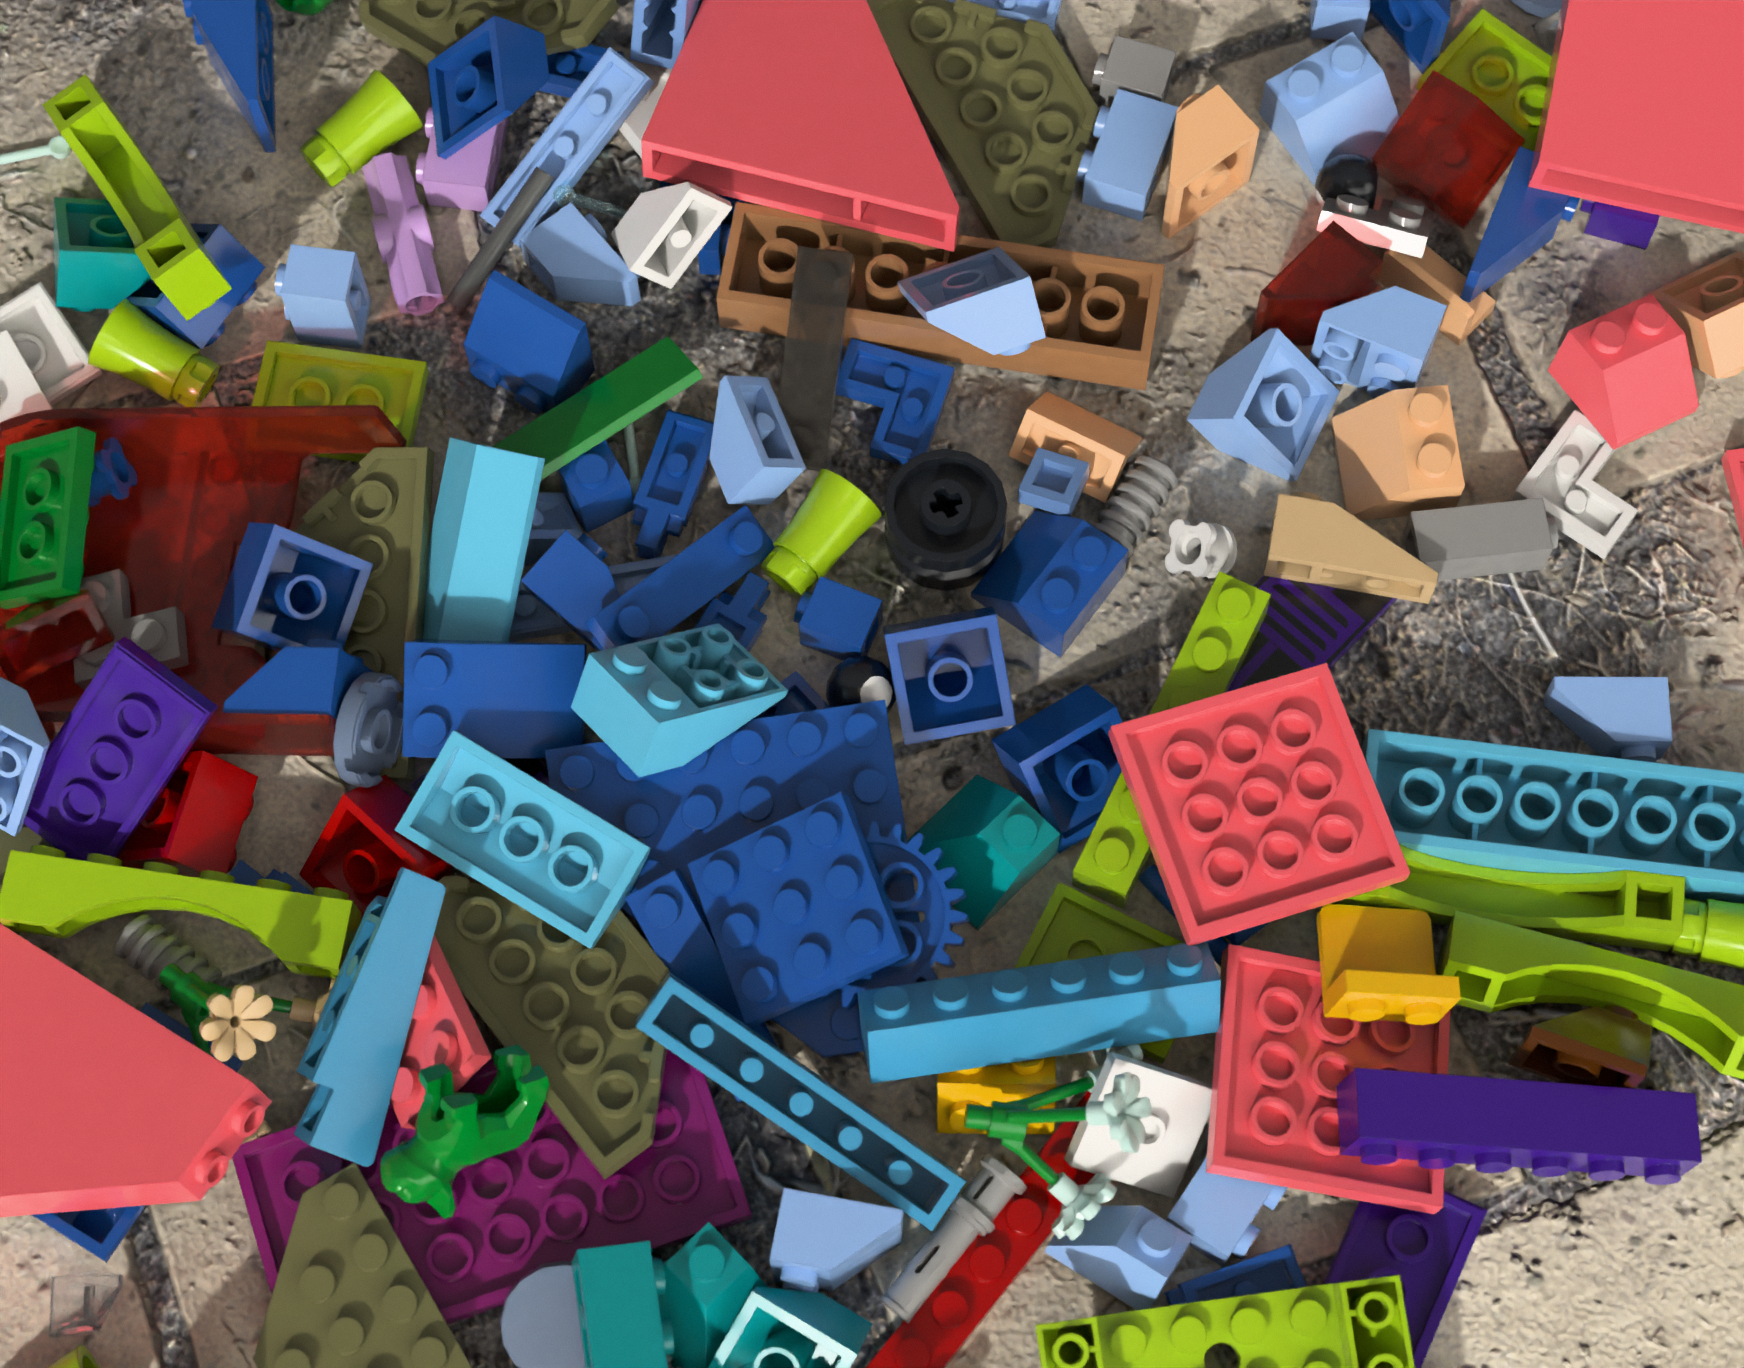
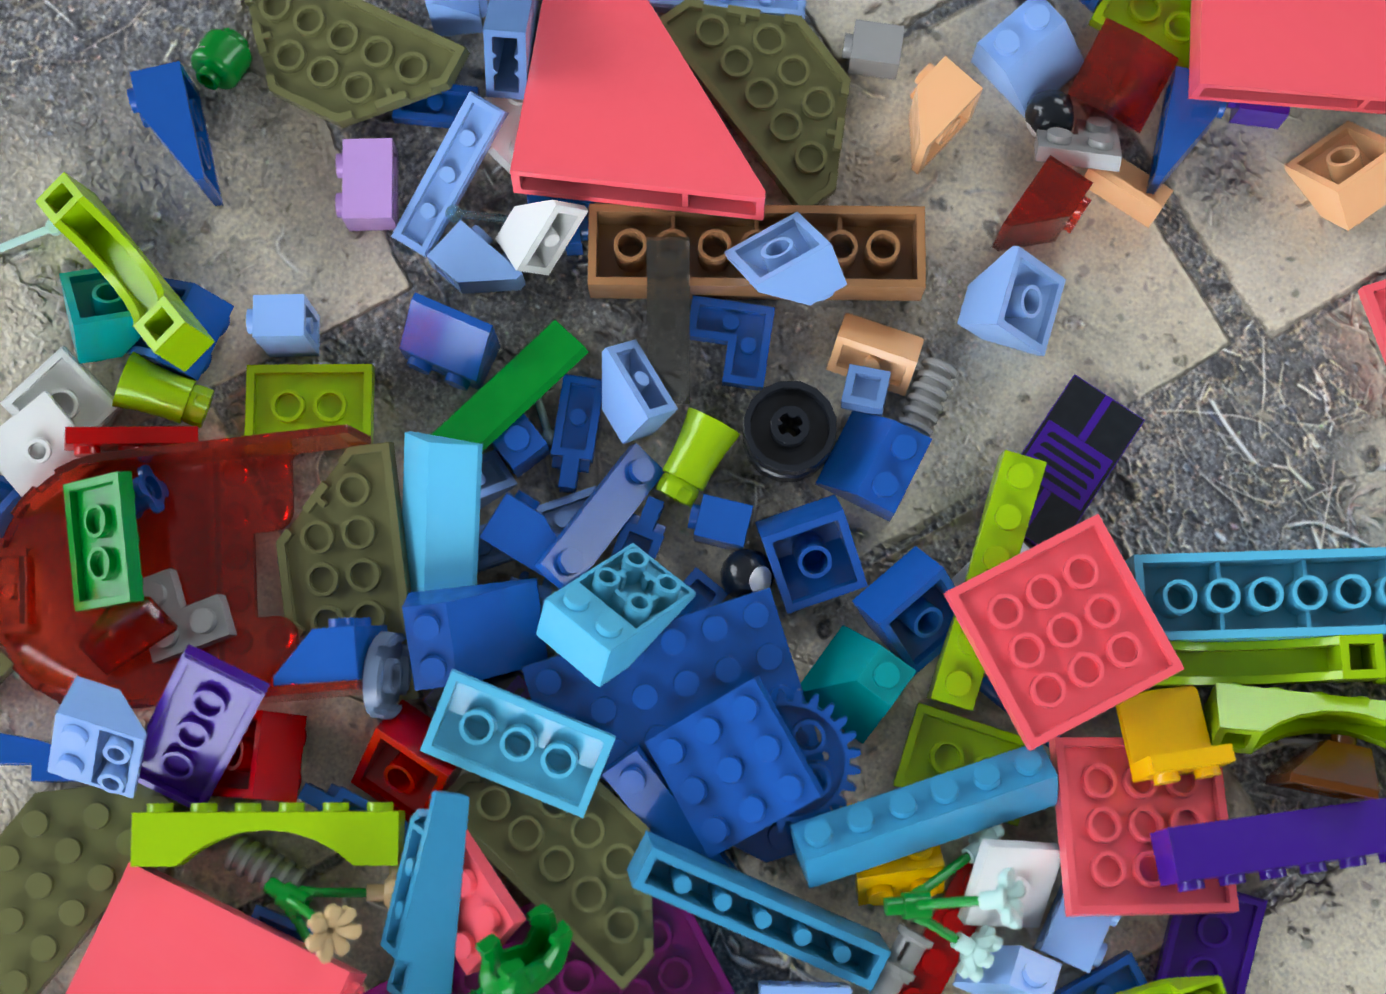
camera: 10 degrees left, 10 degrees up
blue slope [211,522,373,652] -> none
lime plant [299,69,423,188] -> none
lavender piece [362,152,444,316] -> none
blue slope [428,15,550,159] -> none
dark grey bar [446,167,554,312] -> none
light blue brick [1076,89,1178,221] -> none
white brick [1165,519,1237,578] -> none
tan slope [1263,492,1438,604] -> none
light blue slope [1309,286,1447,399] -> none
light nougat slope [1331,385,1465,520] -> none
light grey brick [1403,498,1558,581] -> none
white plate [1511,410,1638,559] -> none
light blue slope [1544,676,1673,762] -> none
coral slope [1548,294,1699,450] -> none
none -> red plate [64,426,199,458]

